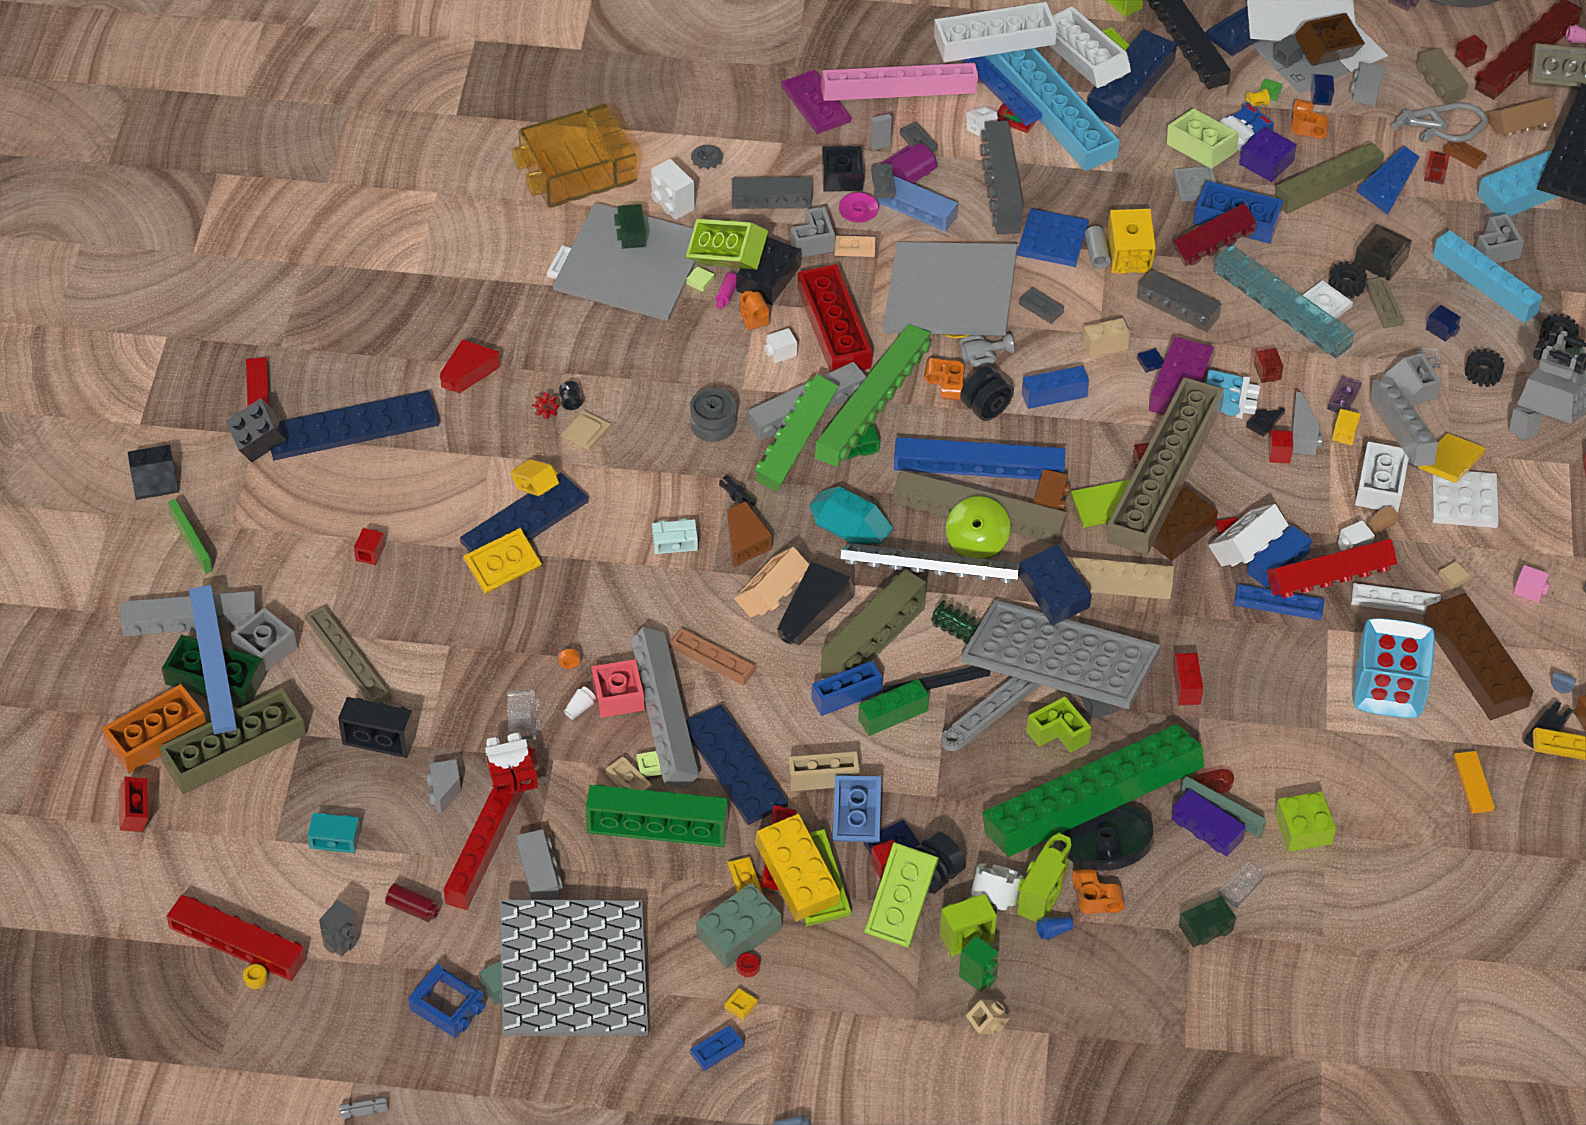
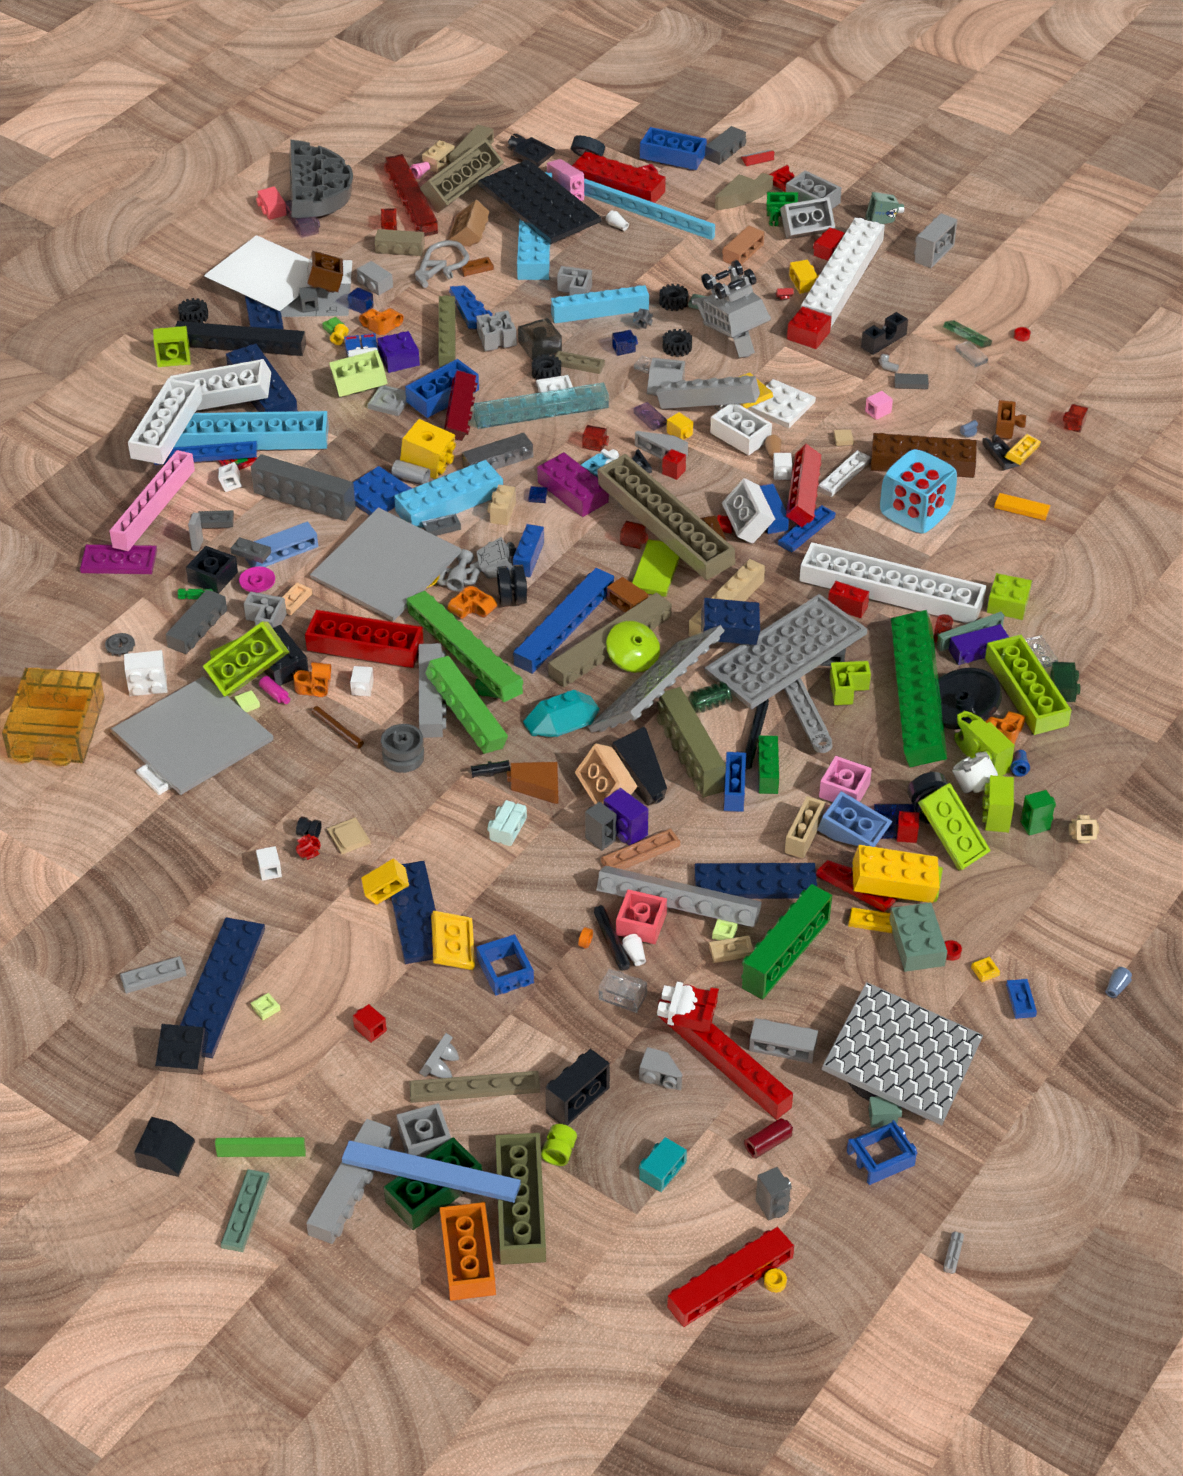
camera: 60 degrees left, 5 degrees down
red brick [119,777,148,832] -> none
red tile [246,357,269,407] -> none
red slope [440,339,501,393] -> none
clear green brick [614,204,646,249] -> none
magenta brick [880,143,938,184] -> none
clear red brick [1424,151,1450,185] -> none
none -> light grey tile [120,956,187,994]
none -> green axle [177,588,213,600]
none -> sand green tile [221,1169,270,1252]
none -> yellowish green tile [251,993,281,1020]
none -> white brick [256,846,282,881]
none -> reddish brown piece [312,706,364,749]
none -> medium azure brick [394,460,503,528]
none -> light grey tile [419,1033,459,1078]
none -> light grey torso [470,537,516,579]
none -> light grey brick [476,311,517,351]
none -> blue window [476,934,534,996]
none -> lime wheel [541,1124,577,1166]
none -> dark grey brick [585,801,616,851]
none -> black axle [594,905,630,971]
none -> dark purple brick [604,787,649,845]
none -> flat silver gear [633,308,653,329]
none -> white brick [800,542,986,623]
none -> bright pink brick [819,756,872,802]
none -> lime brick [985,634,1072,735]

